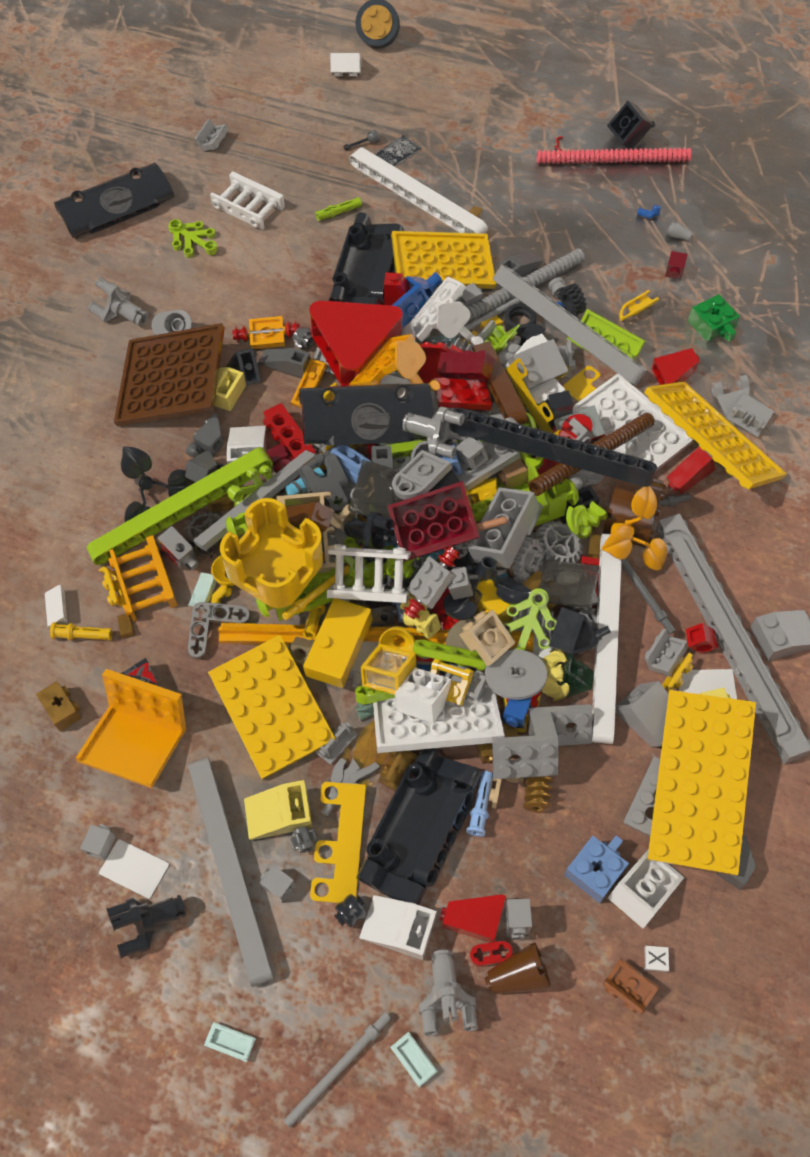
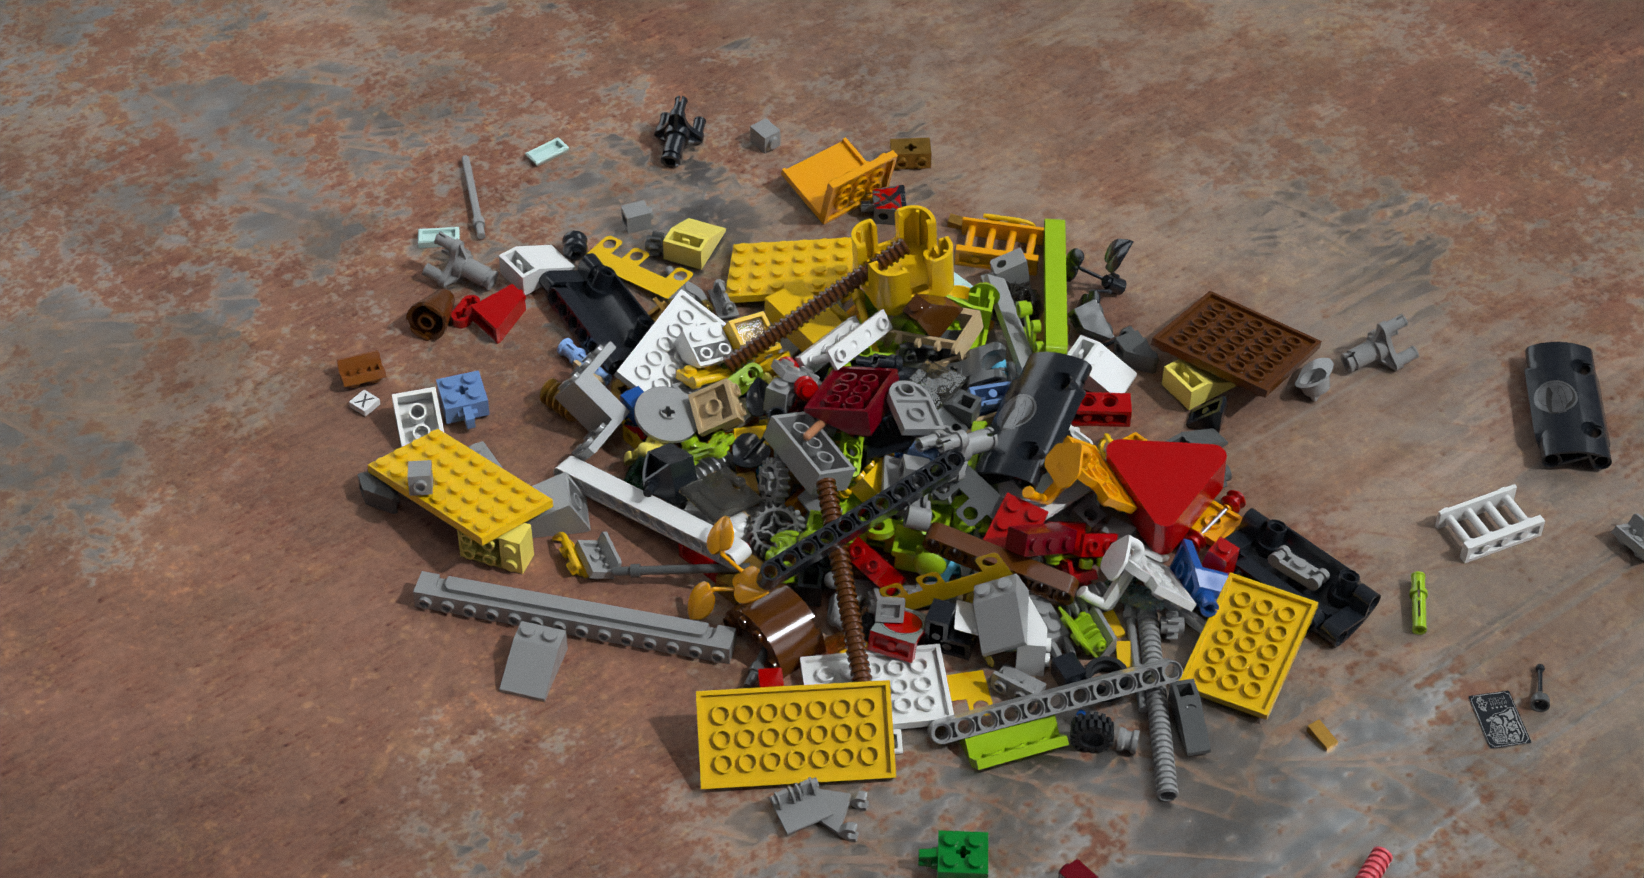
camera: 120 degrees right, 15 degrees down
white slope [45,585,68,628] -> none
yellow pin [50,622,113,641] -> none
white sticker [99,839,169,899] -> none
lime plant [168,219,218,258] -> none
light grey beam [188,757,274,987] -> none
light orange plate [232,316,301,349] -> none
white beam [349,147,488,234] -> none
light grey brick [460,283,483,307] -> none
light grey brick [505,899,532,940] -> none
yellow piece [619,290,659,321] -> none
red slope [651,348,700,385] -> none
white sticker [679,669,737,699] -> none
red brick [685,623,718,654] -> none
none -> light grey brick [408,460,433,496]
none -> reddish brown piece [723,238,910,373]
none -> light grey plate [1268,545,1330,590]

